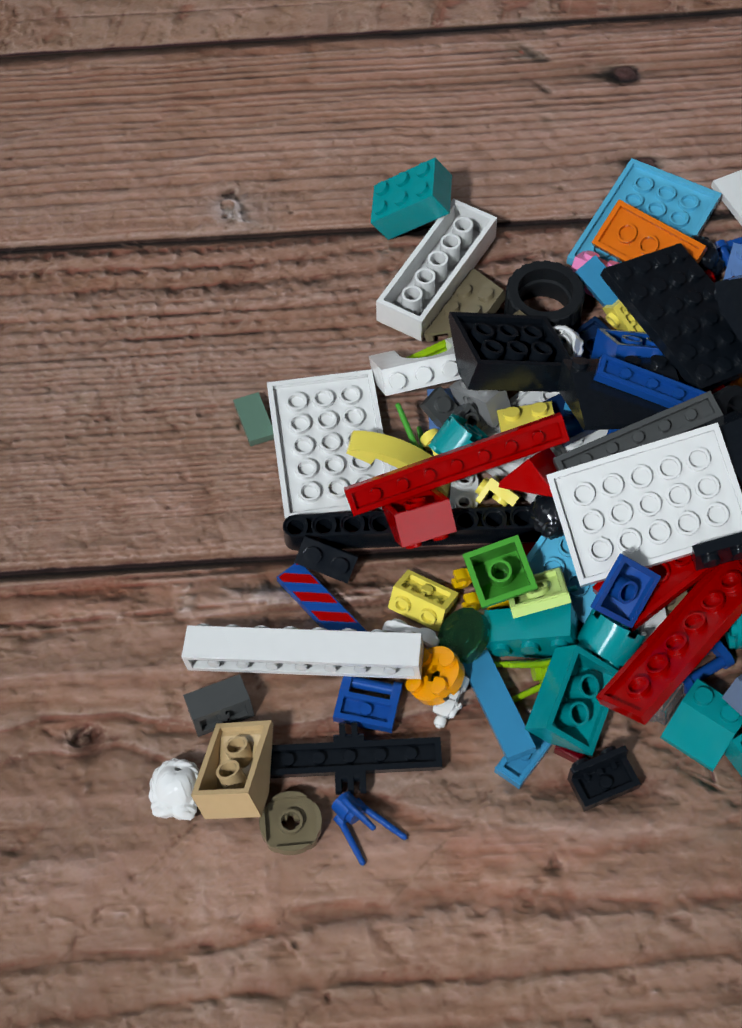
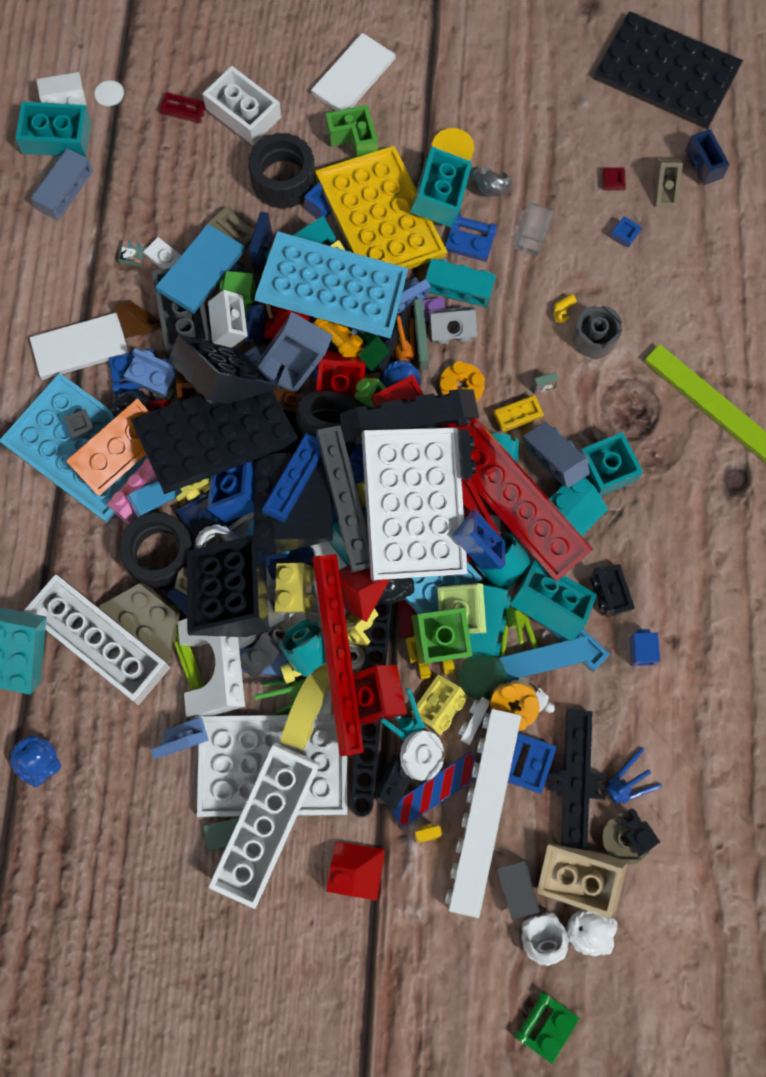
camera: 85 degrees left, 15 degrees up
none -> blue hair [10,735,61,787]
none -> dark grey plate [64,409,95,440]
none -> medium blue bracket [151,717,209,759]
none -> white brick [208,742,320,909]
none -> red slope [326,841,385,901]
none -> teal plant [381,688,425,741]
none -> white tile [400,730,444,781]
none -> yellow plate [413,823,442,844]
none -> green plate [513,990,580,1064]
none -> white hair [521,913,570,966]
none -> black plate [617,808,661,857]
none -> blue brick [629,629,660,666]

